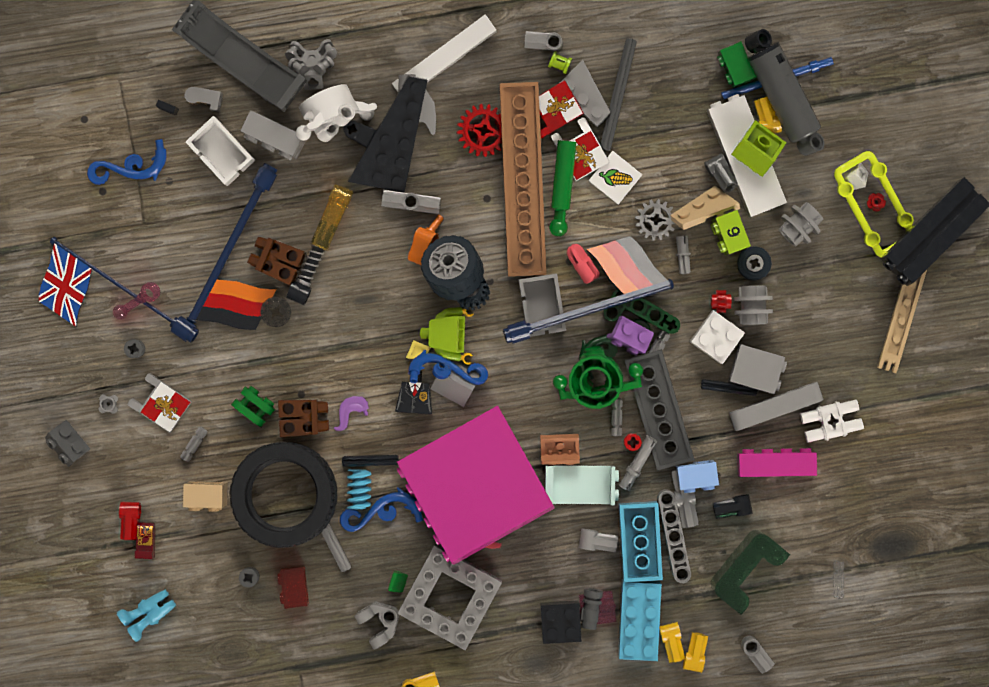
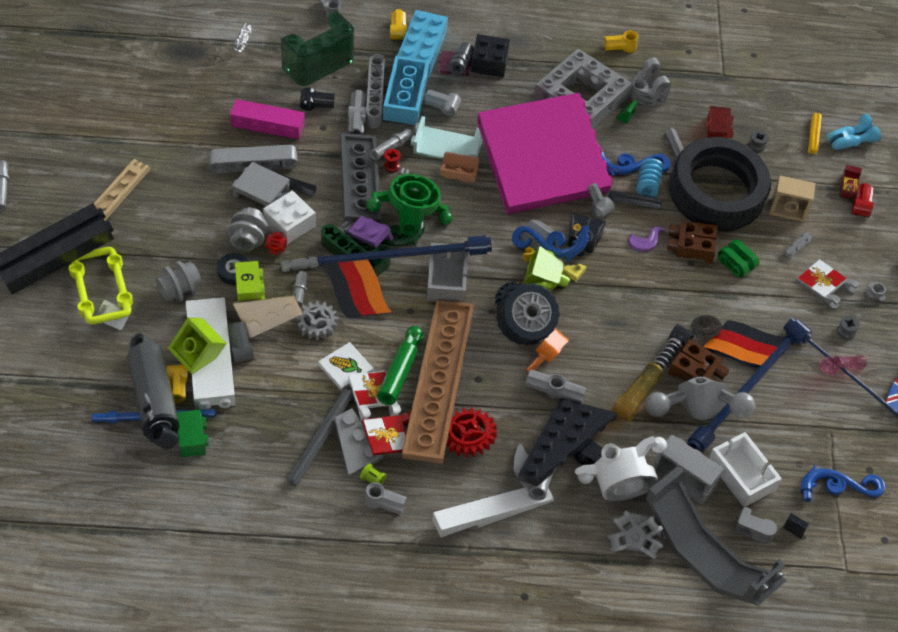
camera: 175 degrees left, 35 degrees down
coral arm [567,244,600,284] -> none
light blue brick [676,460,719,493] -> none
yellow piece [683,632,708,673] -> none
white pin [800,400,864,443] -> none
red plate [867,193,886,212] -> none
none -> light grey axle [281,256,318,272]
none -> light grey axle [588,183,615,220]
none -> light grey piece [645,377,755,420]
none -> yellow axle [808,112,822,154]

